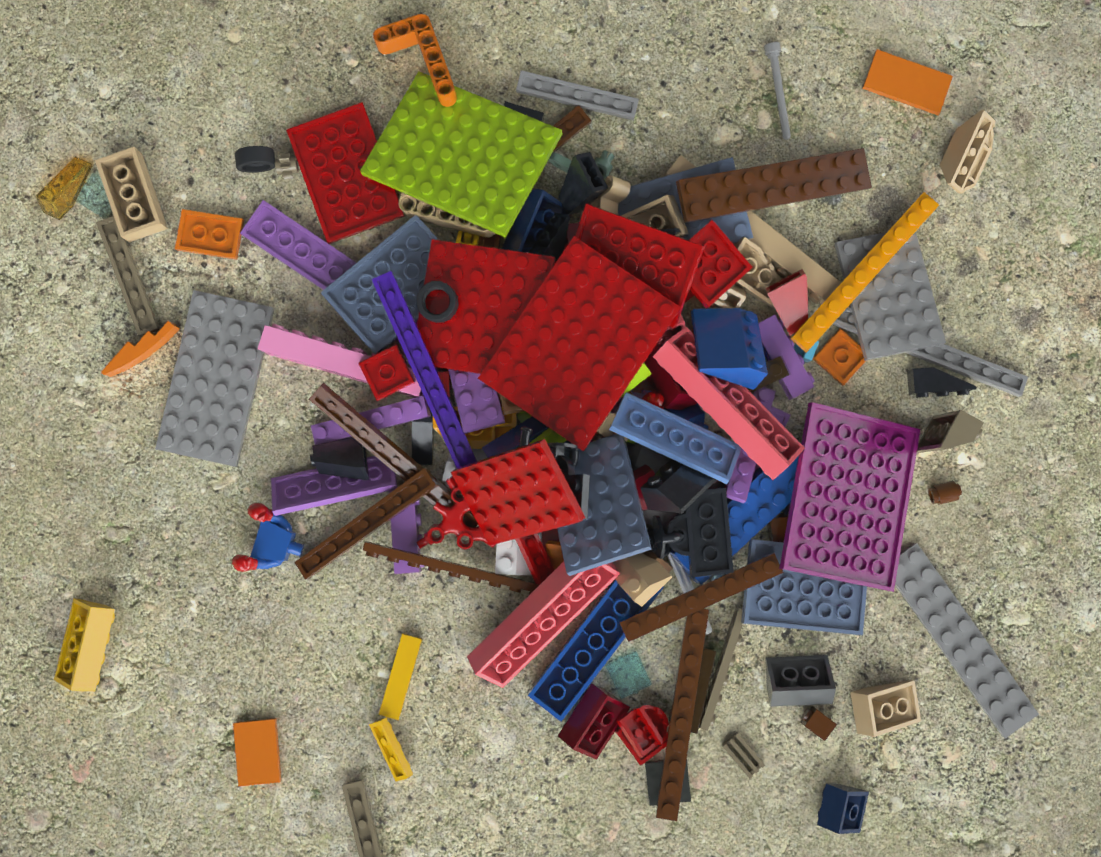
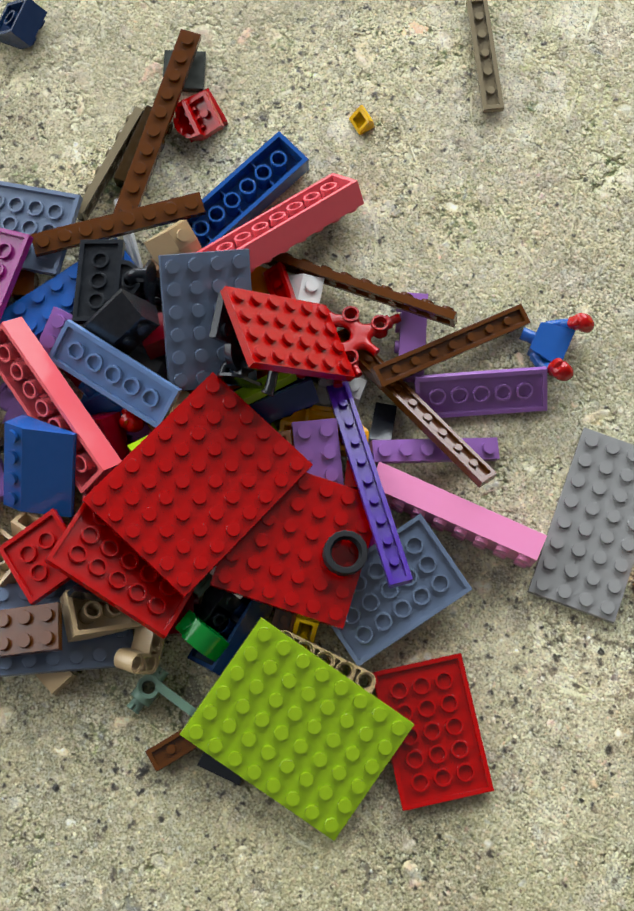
camera: 170 degrees left, 10 degrees down
orange plate [175,209,244,260] -> none
orange tile [233,718,282,787] -> none
black tyre [235,146,275,173] -> none
medium lavender plate [240,200,356,290] -> none
dark tan gear [275,153,298,179] -> none
black slope [310,437,369,480] -> none
red tile [358,344,415,401] -> none
yellow plate [369,717,413,781] -> none
orange beam [373,14,457,107] -> none
yellow tile [379,633,422,720] -> none
light grey plate [516,71,639,121] -> none
black slope [558,152,608,215] -> none
dark red slope [558,683,631,760] -> none
clear light blue piece [605,651,652,699] -> none
dark tan tile [722,732,765,779] -> none
dark grey slope [765,655,836,707] -> none
reddish brown brick [800,706,837,741] -> none
none -> green brick [175,610,229,662]
none -> yellow slope [349,105,375,135]

